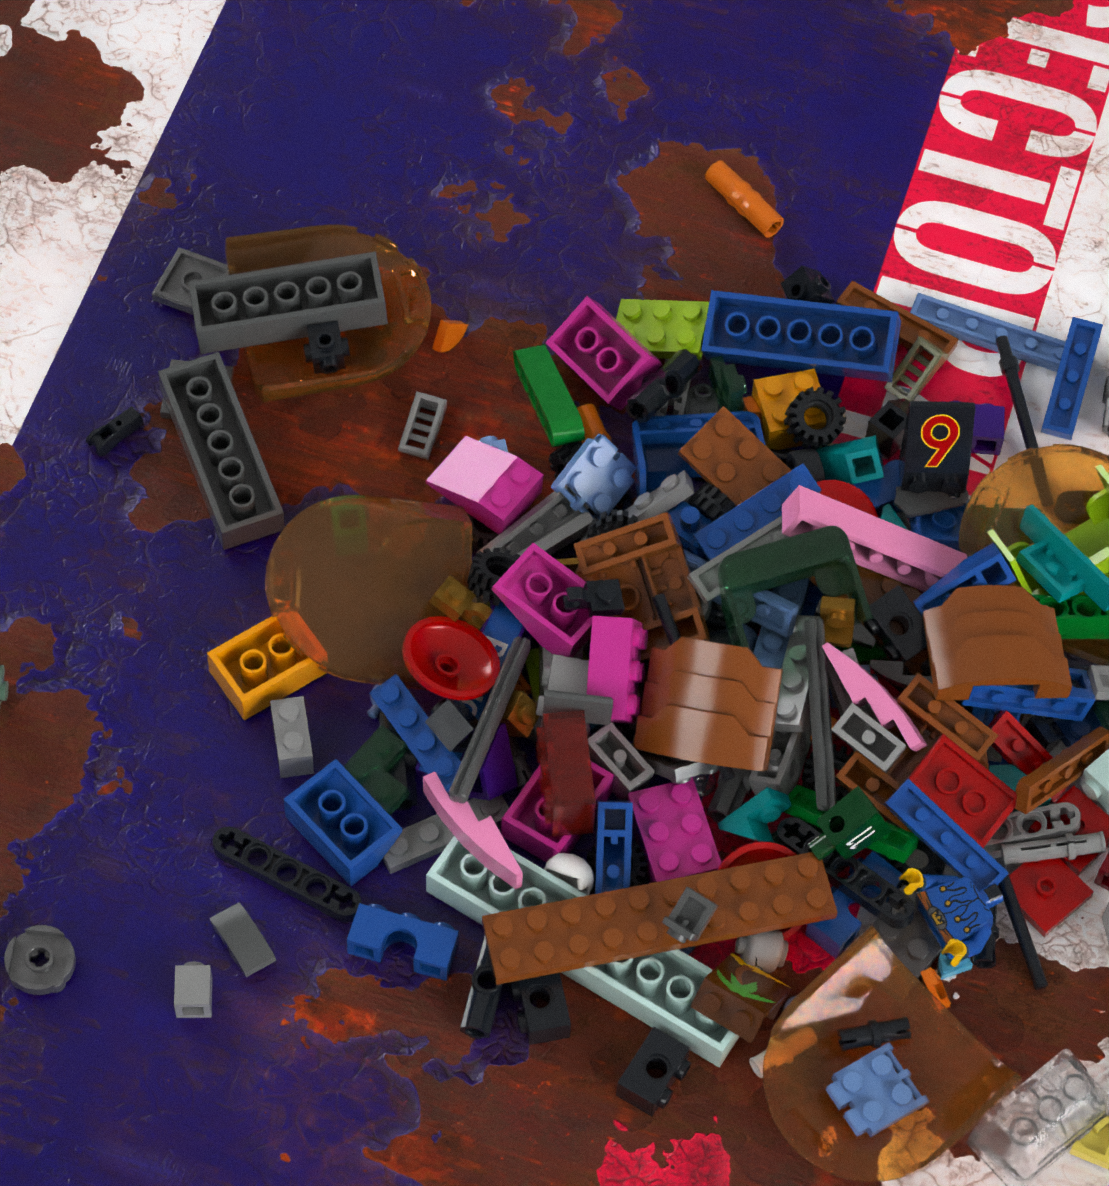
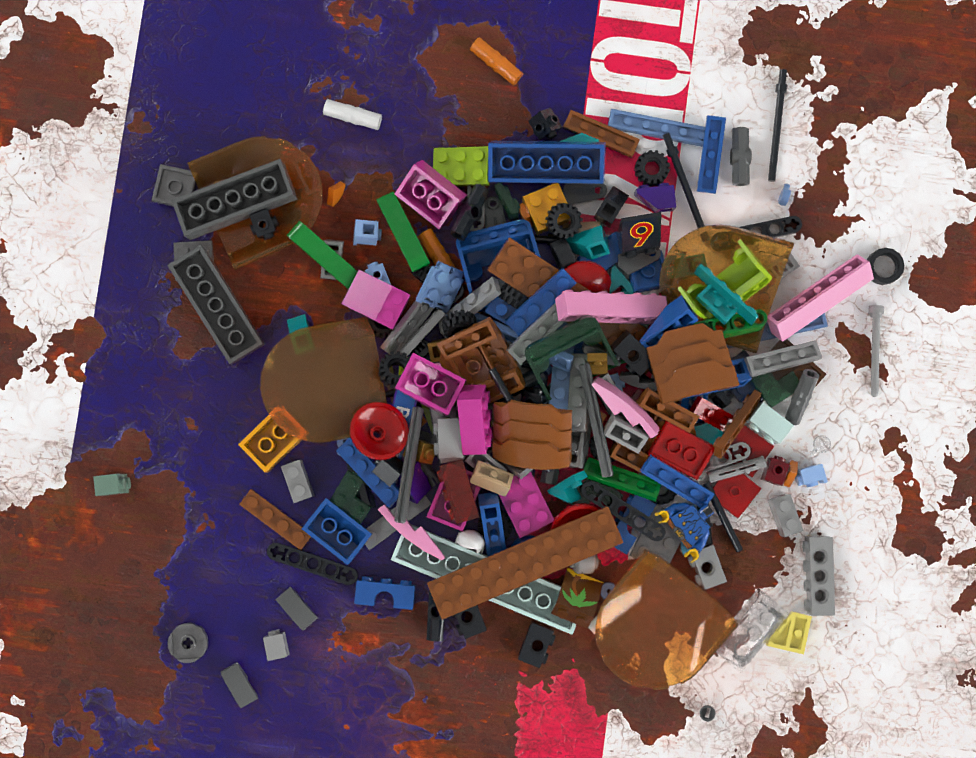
camera: 15 degrees left, 25 degrees up
black bar [86,406,144,456] -> none
pearl gold plate [429,575,493,630] -> none
dark grey slope [543,690,614,725] -> none
black plate [562,579,625,617] -> none
dark grey bracket [662,887,719,943] -> none
dark green torso [808,786,892,861] -> none
medium blue plate [825,1042,930,1138] -> none
black pin [837,1016,911,1052] -> none
olive slope [884,336,949,402] -> none
orange tile [920,967,951,1011] -> none
none -> dark grey slope [221,662,258,708]
none -> dark orange plate [239,489,311,550]
none -> green beam [286,221,358,290]
none -> white axle [323,99,382,130]
none -> light blue brick [353,219,382,246]
none -> tan slope [470,460,514,496]
none -> dark grey piece [563,183,607,205]
none -> black tyre [634,150,670,187]
none -> light grey brick [688,544,727,590]

